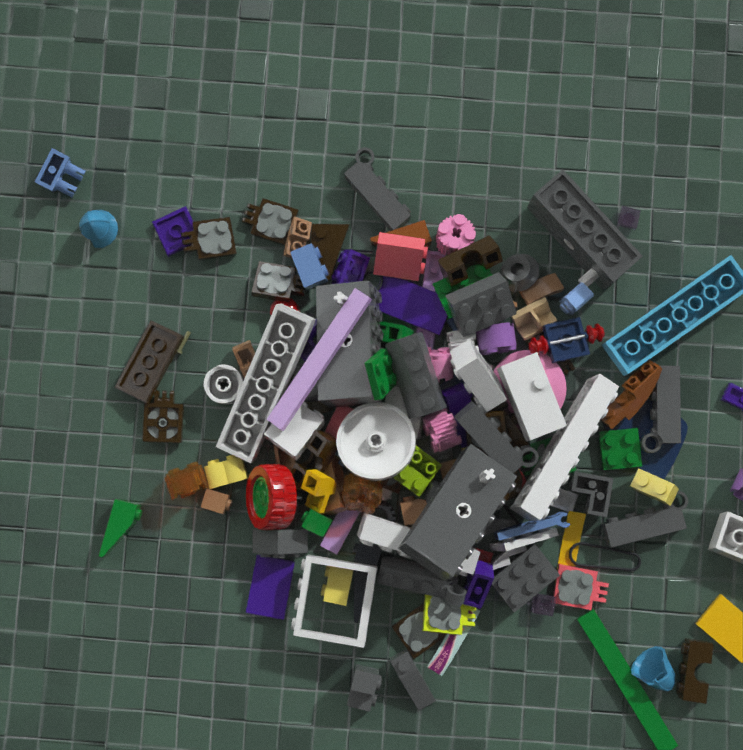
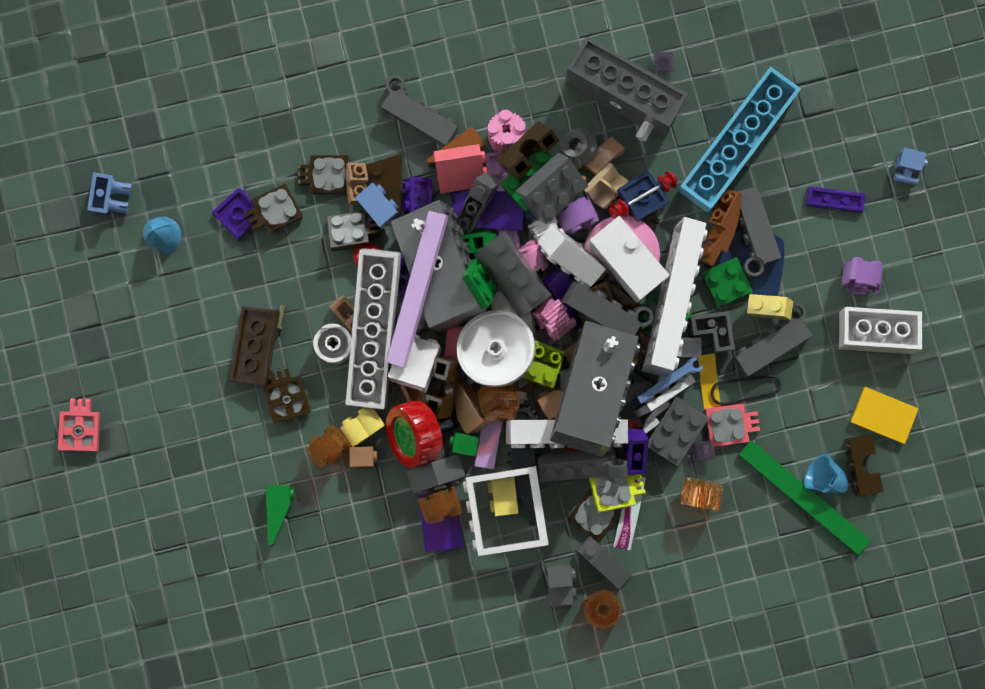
camera: 25 degrees left, 0 degrees up
yellow brick [301,469,336,513] -> none
light blue brick [560,282,594,315] -> none
none -> clear orange brick [417,486,462,524]
none -> dark grey slope [456,173,500,235]
none -> clear orange brick [583,589,623,630]
none -> clear orange brick [681,477,723,511]

